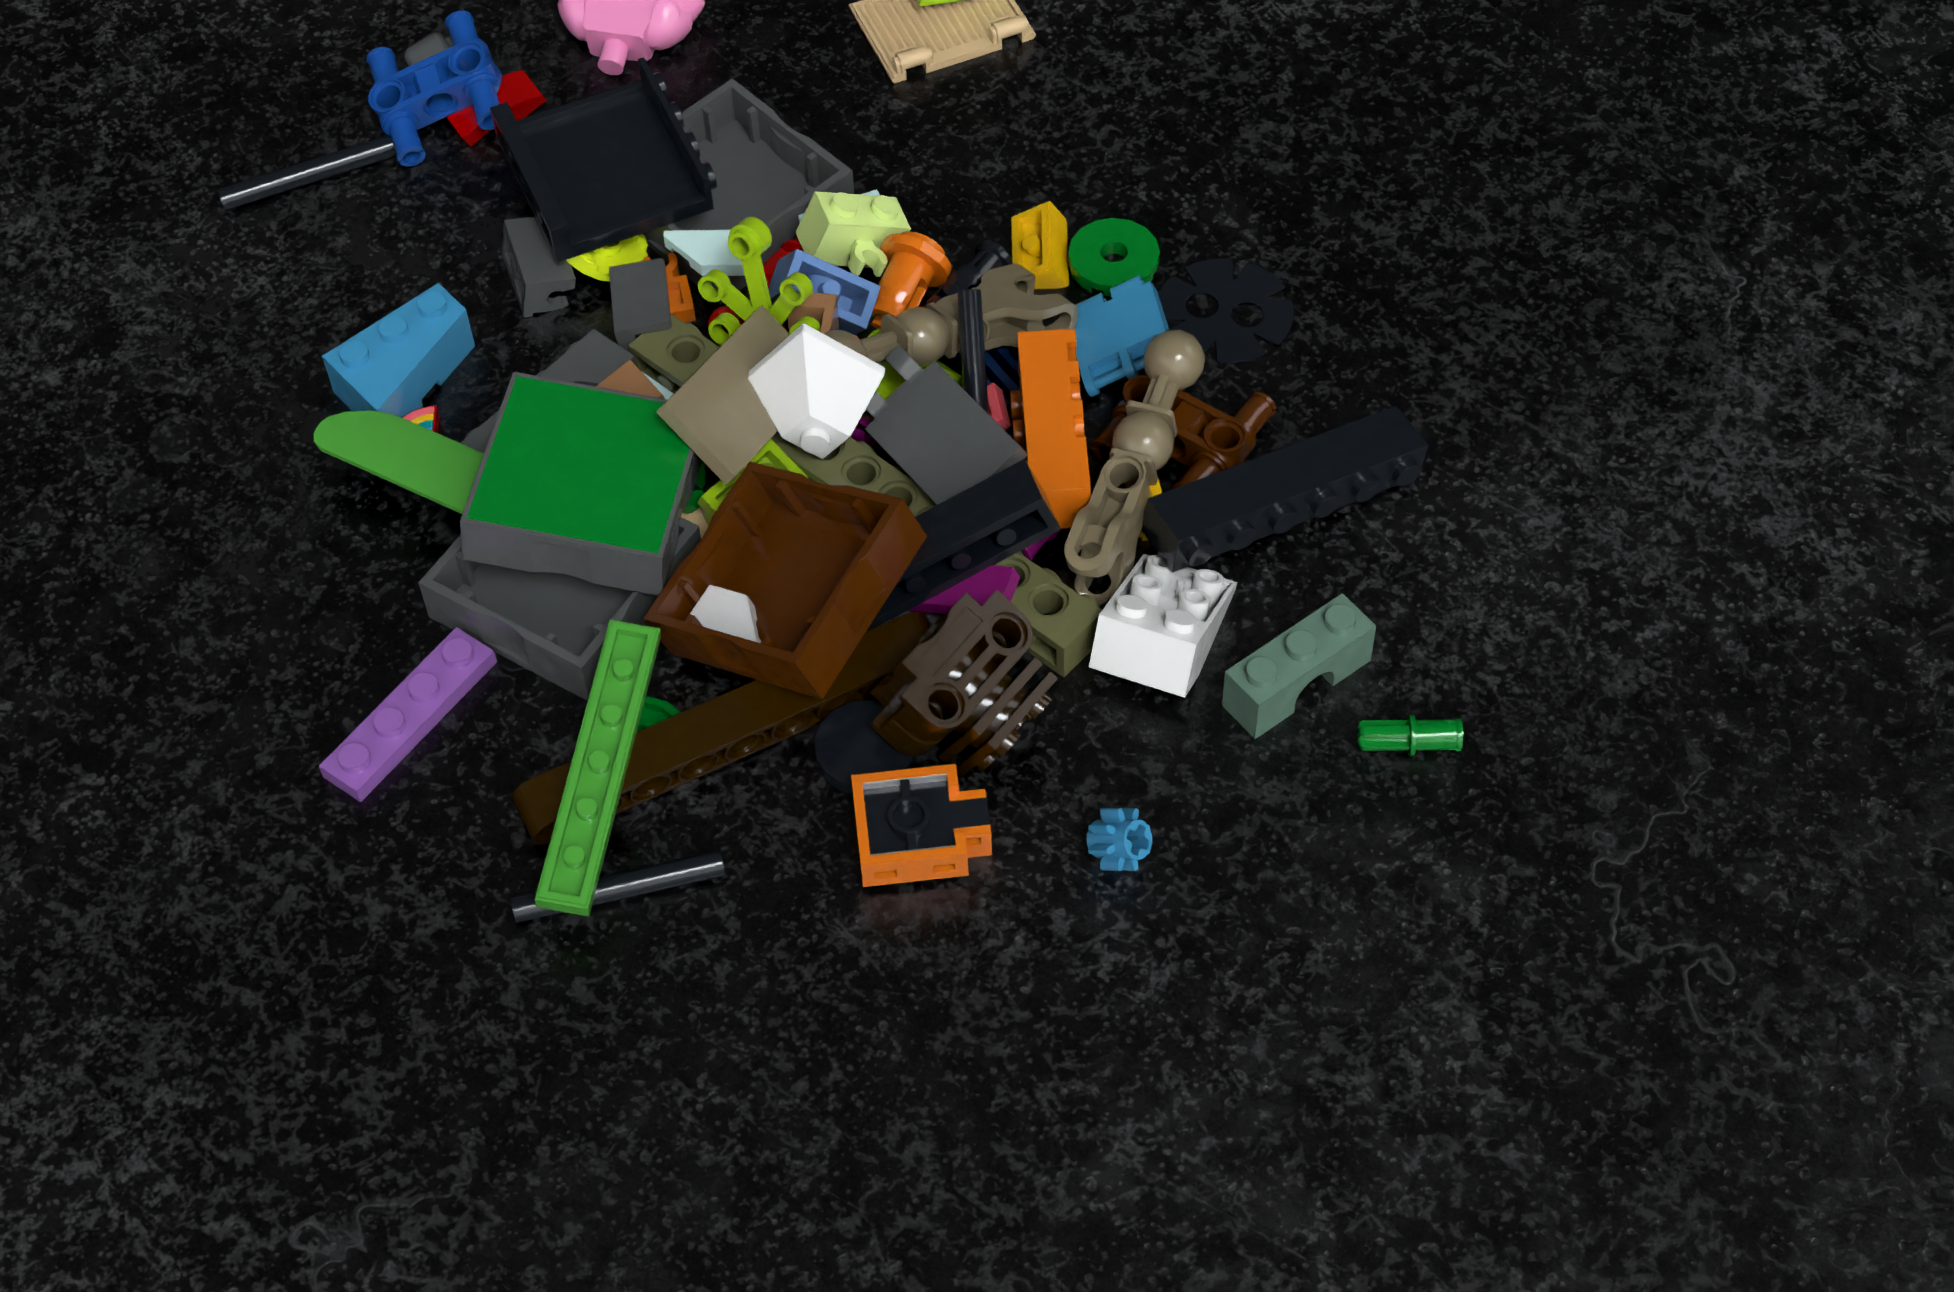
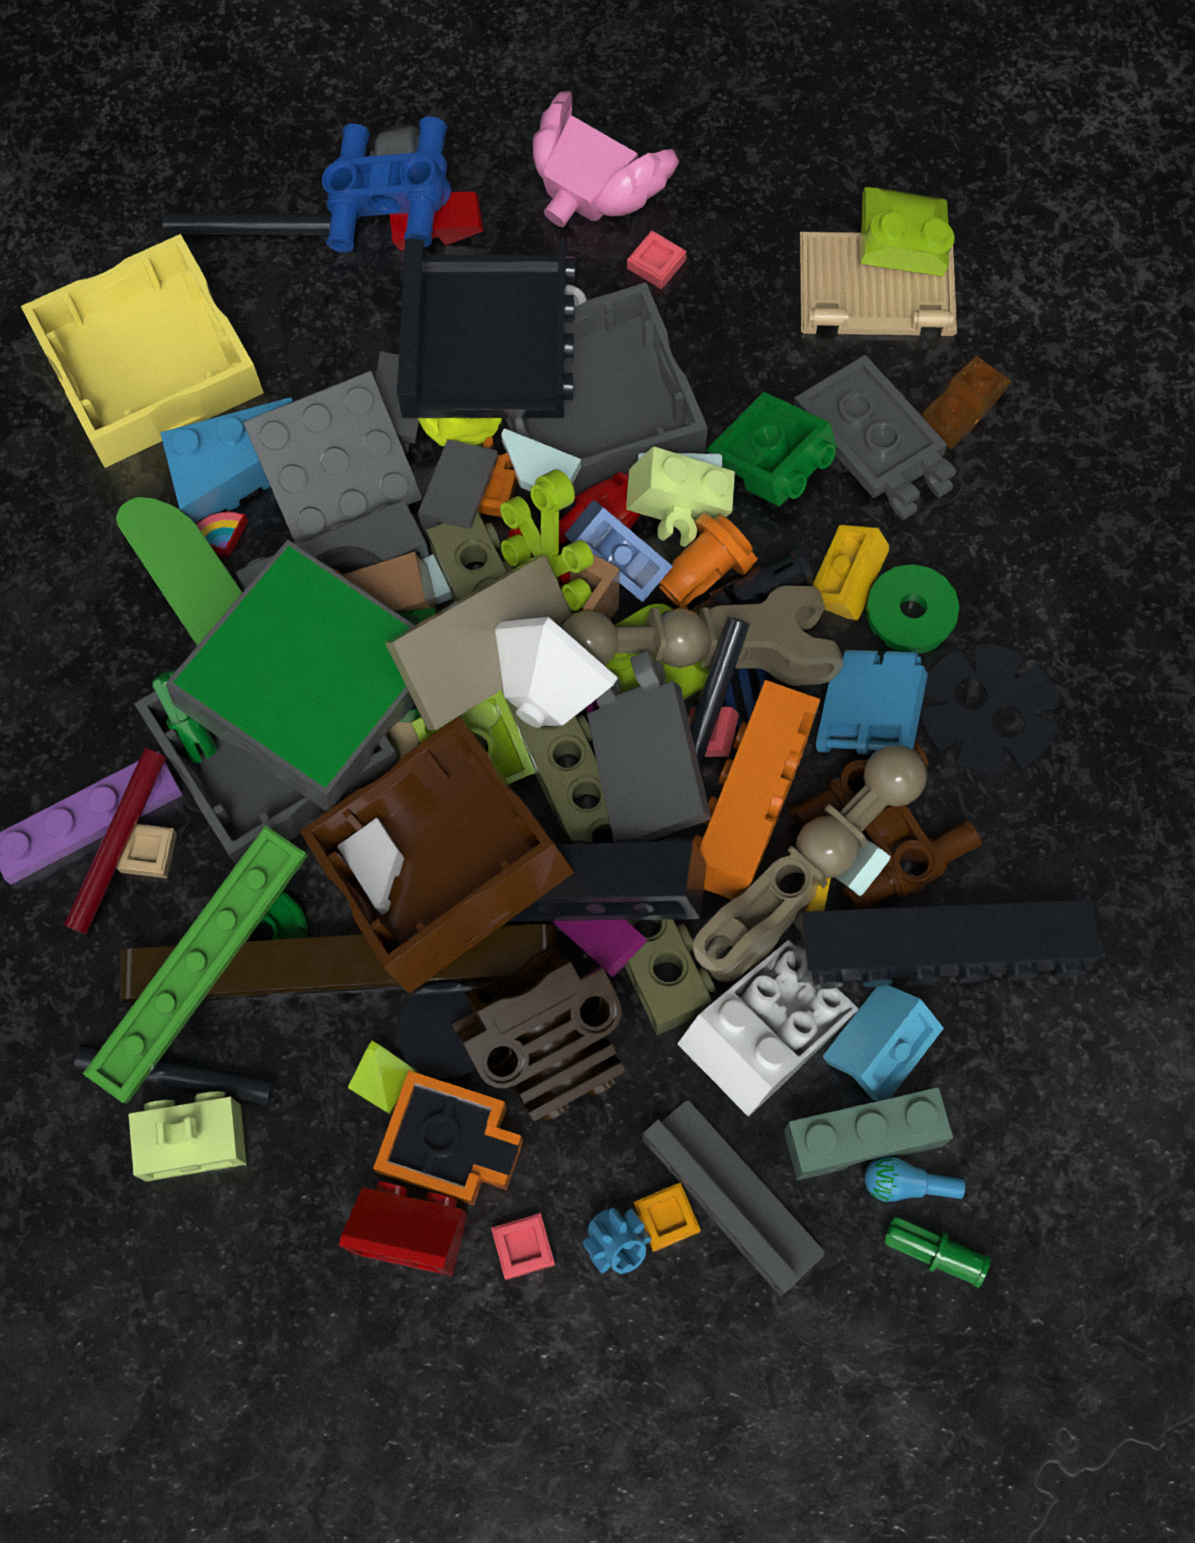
camera: 25 degrees right, 15 degrees up
none -> light yellow tile [21,234,263,468]
none -> dark red piece [64,748,167,934]
none -> tan tile [117,824,177,878]
none -> yellowish green brick [129,1091,247,1181]
none -> green axle [152,671,218,763]
none -> dark grey plate [242,371,423,543]
none -> red slope [339,1182,467,1276]
none -> lime slope [348,1041,417,1114]
none -> coral tile [491,1213,555,1280]
none -> coral tile [627,231,687,289]
none -> light orange tile [633,1182,701,1252]
none -> dark grey panel [643,1101,824,1297]
none -> green plate [706,392,837,507]
none -> dark grey tile [794,355,956,521]
none -> medium azure panel [823,985,944,1101]
none -> light aqua tile [835,839,890,896]
none -> dark azure piece [864,1155,965,1202]
none -> clear orange slope [921,356,1011,450]

